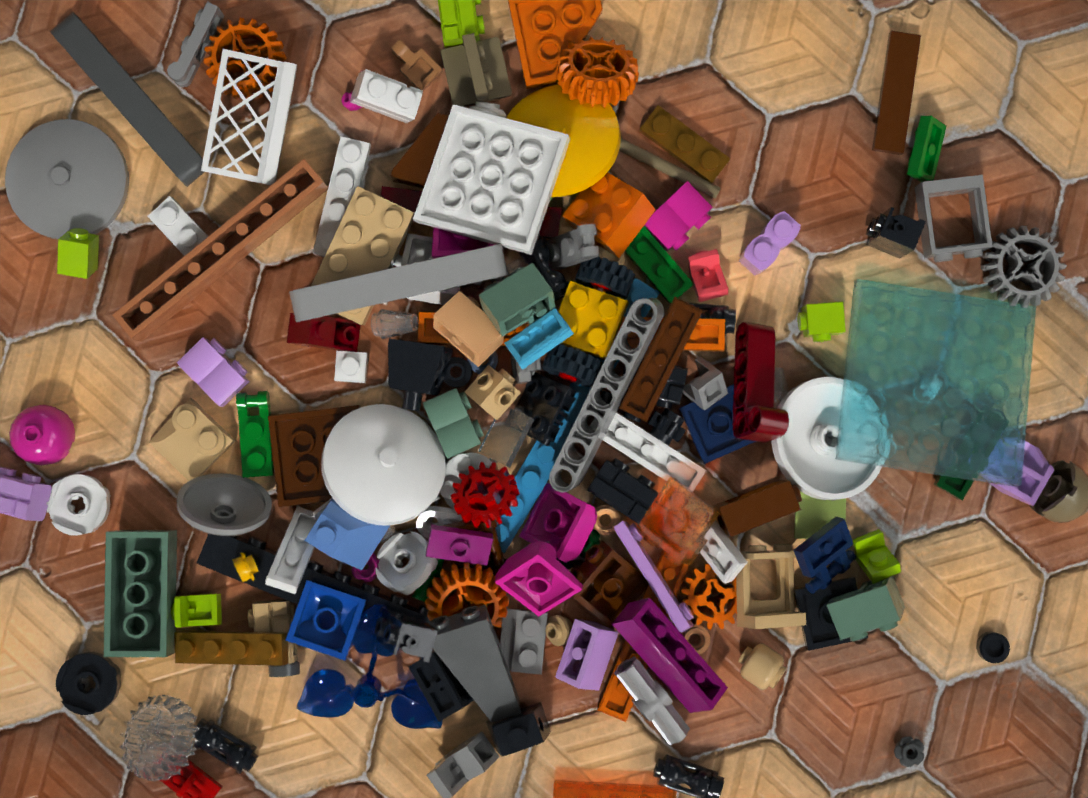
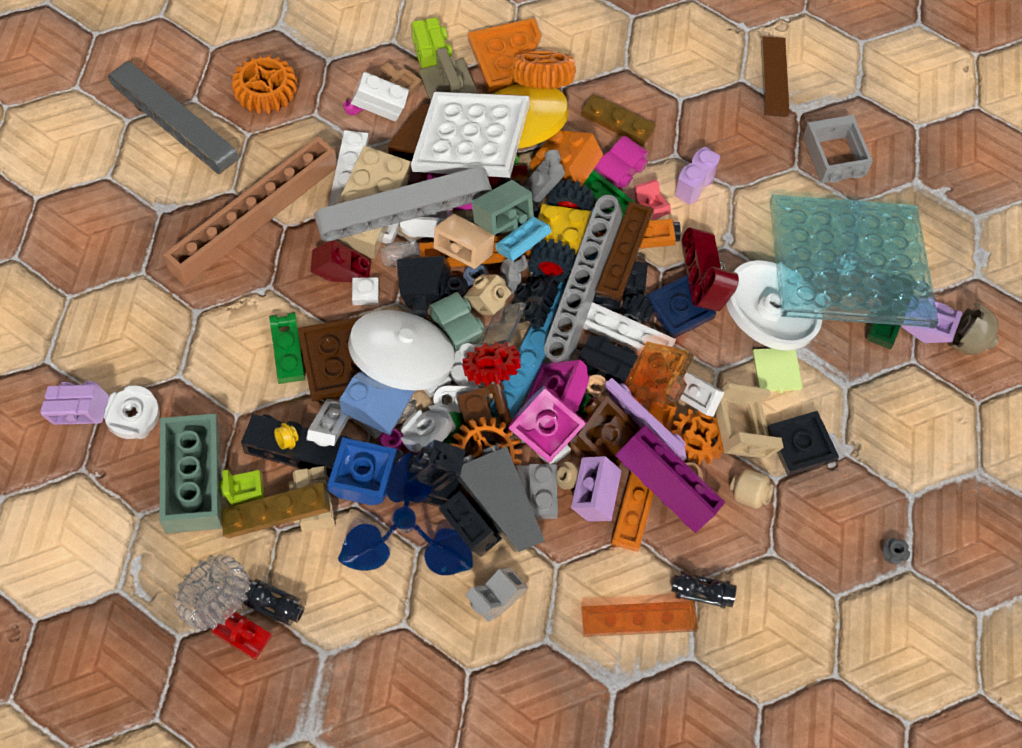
camera: 10 degrees left, 25 degrees down
light grey dish [5,119,129,240] -> none
dark pink cylinder [9,405,76,465] -> none
black plate [56,652,121,715] -> none
lime brick [57,228,99,279] -> none
white plate [148,196,208,256] -> none
tan slope [149,398,235,481] -> none
light grey plate [167,2,224,87] -> none
lavender brick [177,337,250,407] -> none
light grey dish [177,473,272,536] -> none
white fence [201,49,297,185] -> none
dark grey tile [268,661,300,677] -> none
magenta plate [426,524,493,566] -> none
black torso [486,702,551,757] -> none
light grey piece [614,657,690,746] -> none
dark tan bar [619,138,721,199] -> none
light grey panel [683,356,728,411] -> none
reddish brown window [712,480,802,537] -> none
dark blue plate [793,517,857,594] -> none
lime brick [797,302,846,342] -> none
sand green brick [827,576,905,641] -> none
lime bracket [853,529,901,584] -> none
black hinge [866,207,926,259] -> none
green plate [907,116,947,182] -> none
black tile [976,632,1010,663] -> none
light grey gear [981,226,1067,308] -> none

